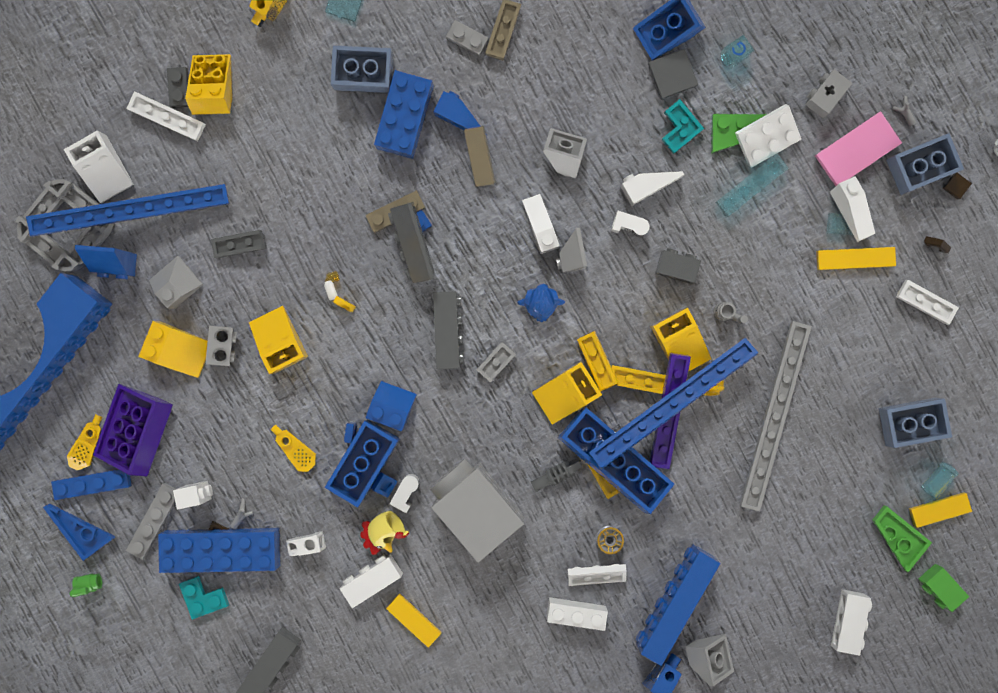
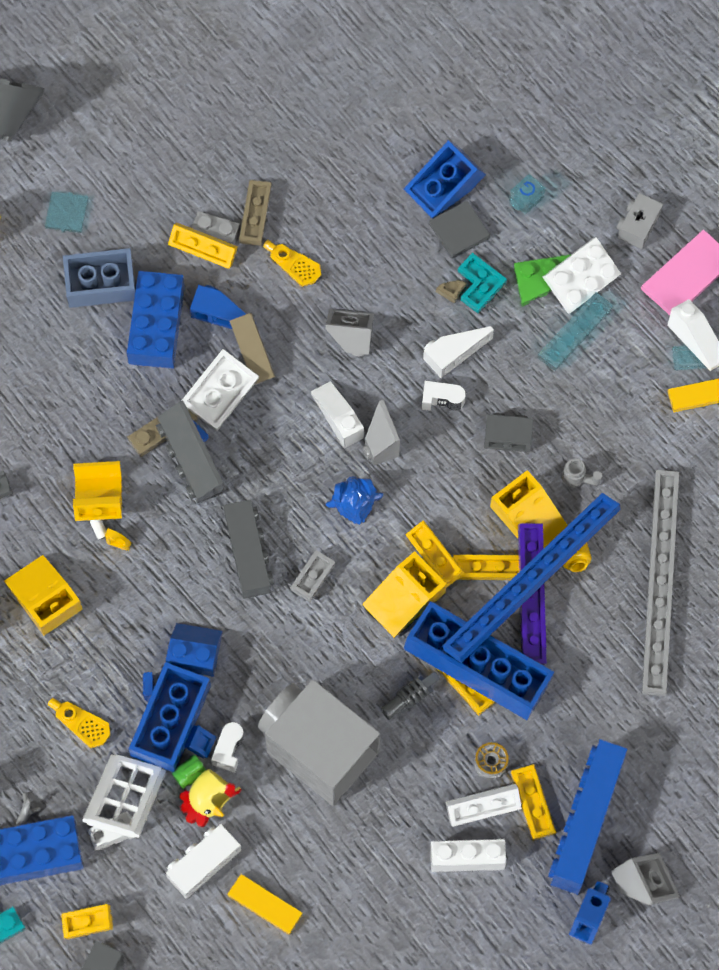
camera: 10 degrees left, 20 degrees down
none -> yellow plate [61,904,113,939]
none -> yellow panel [73,461,122,521]
none -> white piece [83,754,166,838]
none -> yellow plate [168,222,238,269]
none -> bright green piece [172,754,206,789]
none -> white plate [181,349,259,431]
none -> yellow piece [263,240,321,287]
none -> dark tan tile [436,280,467,303]
none -> yellow tile [511,764,556,841]

